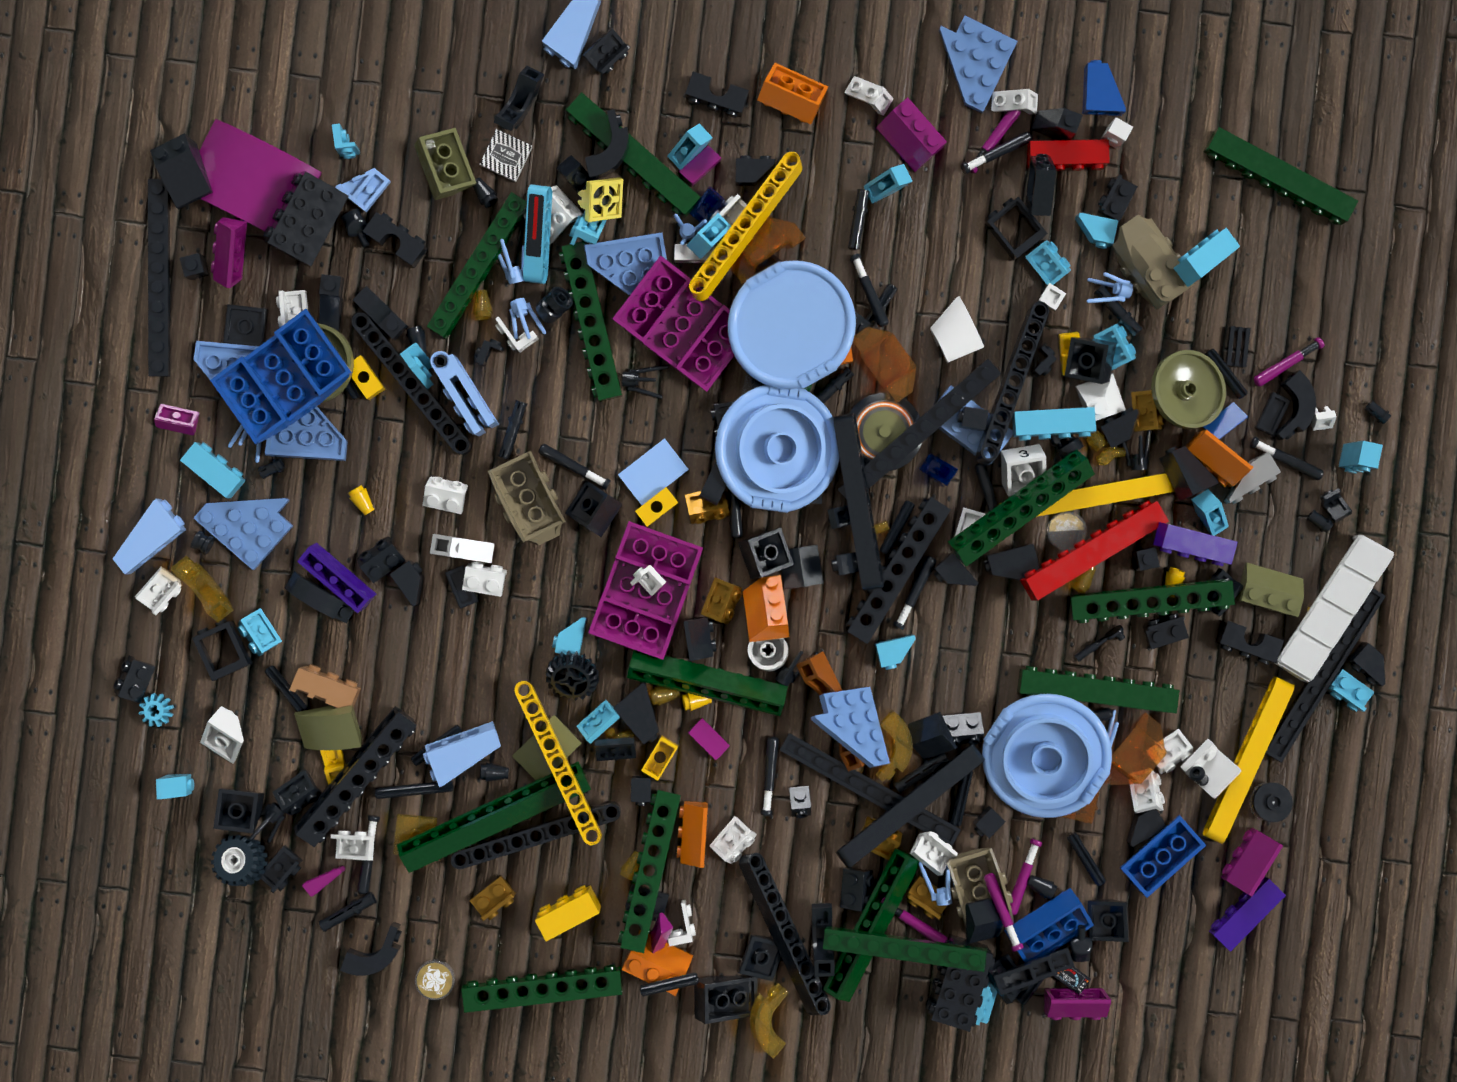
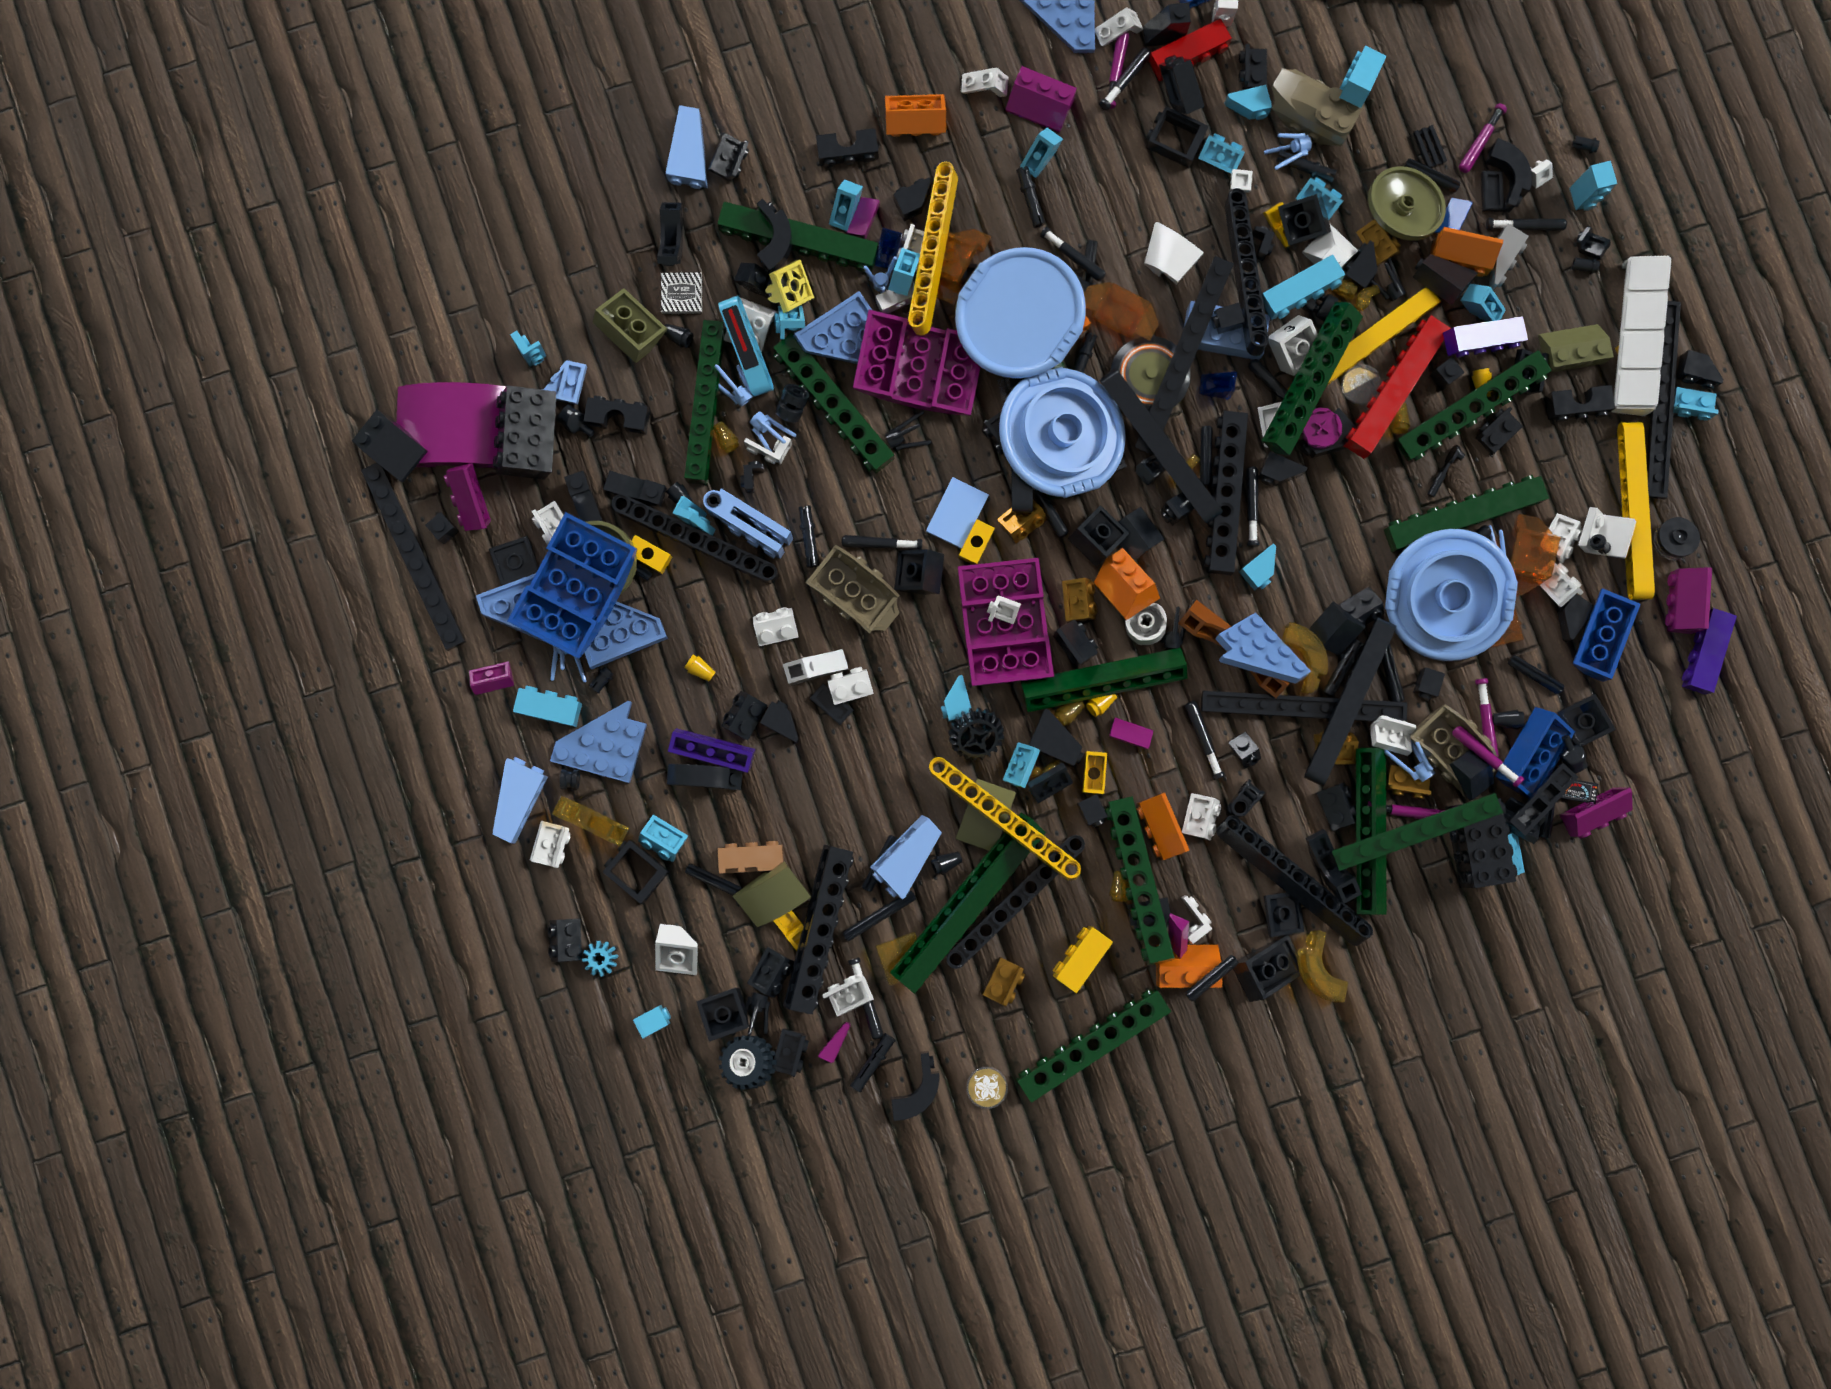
camera: 30 degrees left, 5 degrees down
none -> black piece [1227,779,1265,817]
none -> magenta tile [1301,408,1342,449]

